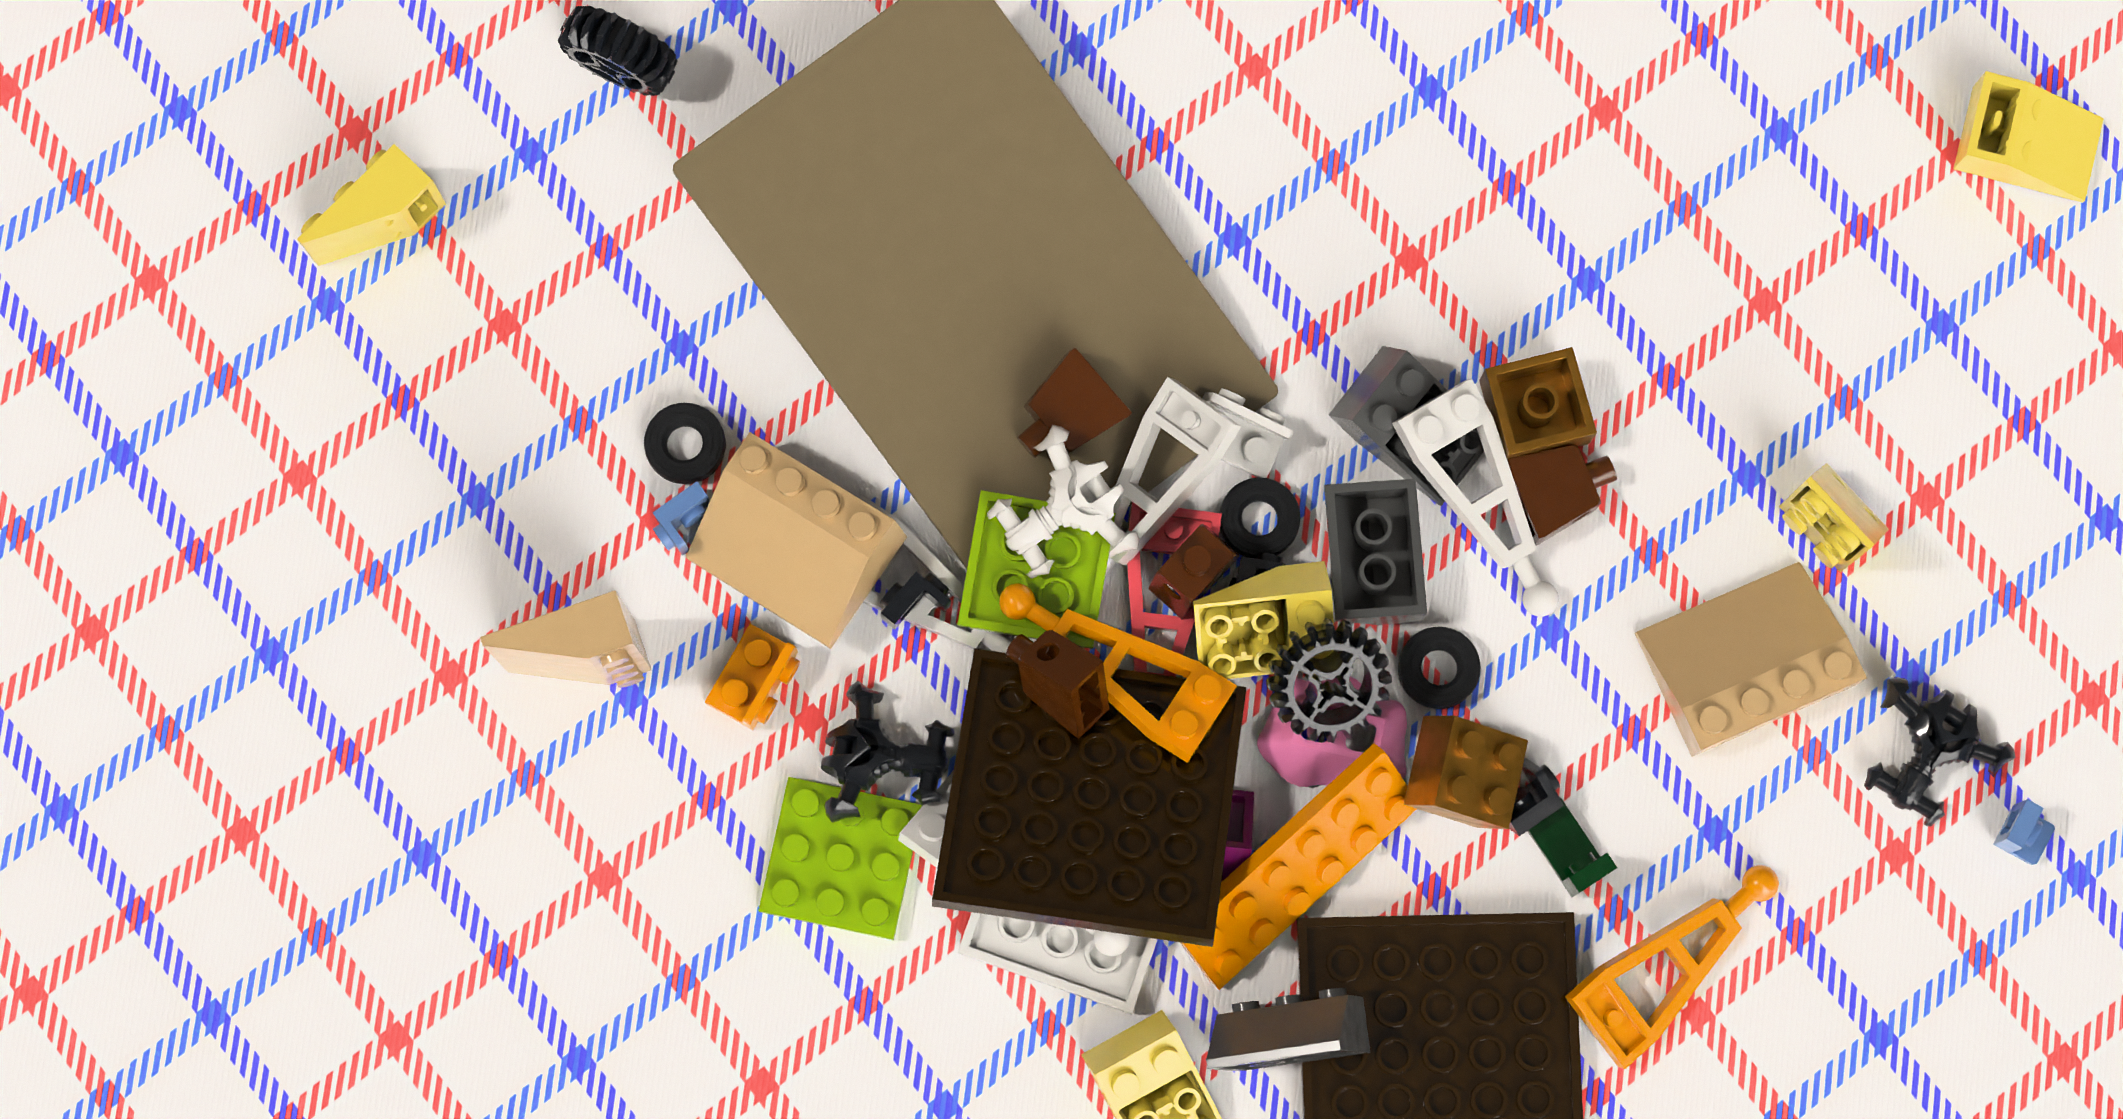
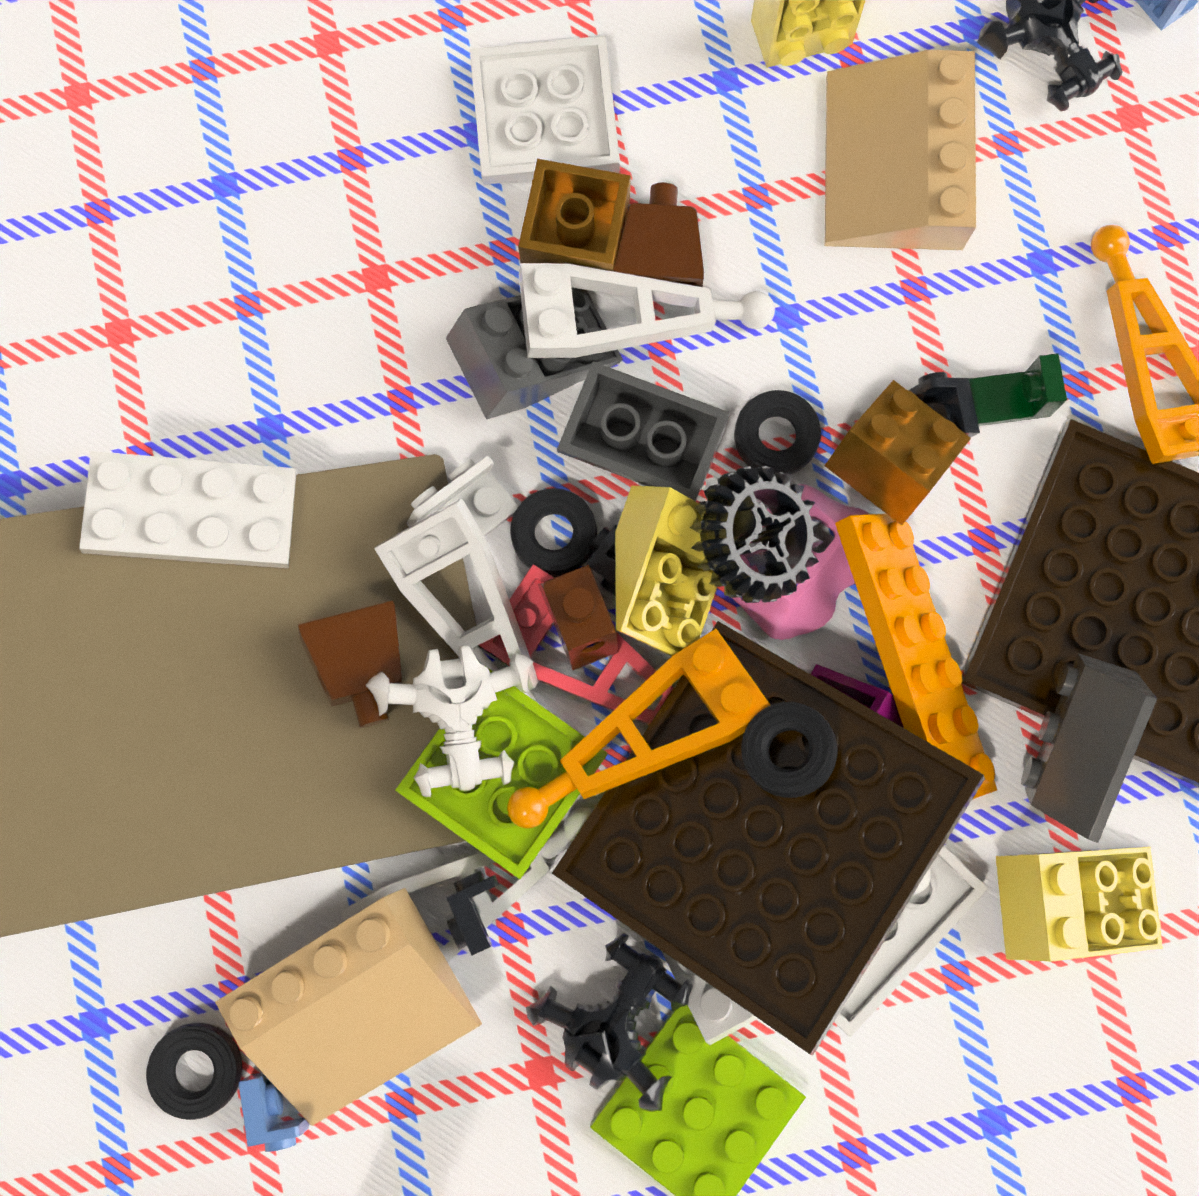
camera: 60 degrees left, 0 degrees up
light orange bracket [705,623,800,730] -> none
reddish brown torso [1006,630,1110,739] -> none
none -> white plate [79,451,296,568]
none -> white plate [470,36,620,185]
none -> black tyre [741,702,837,798]

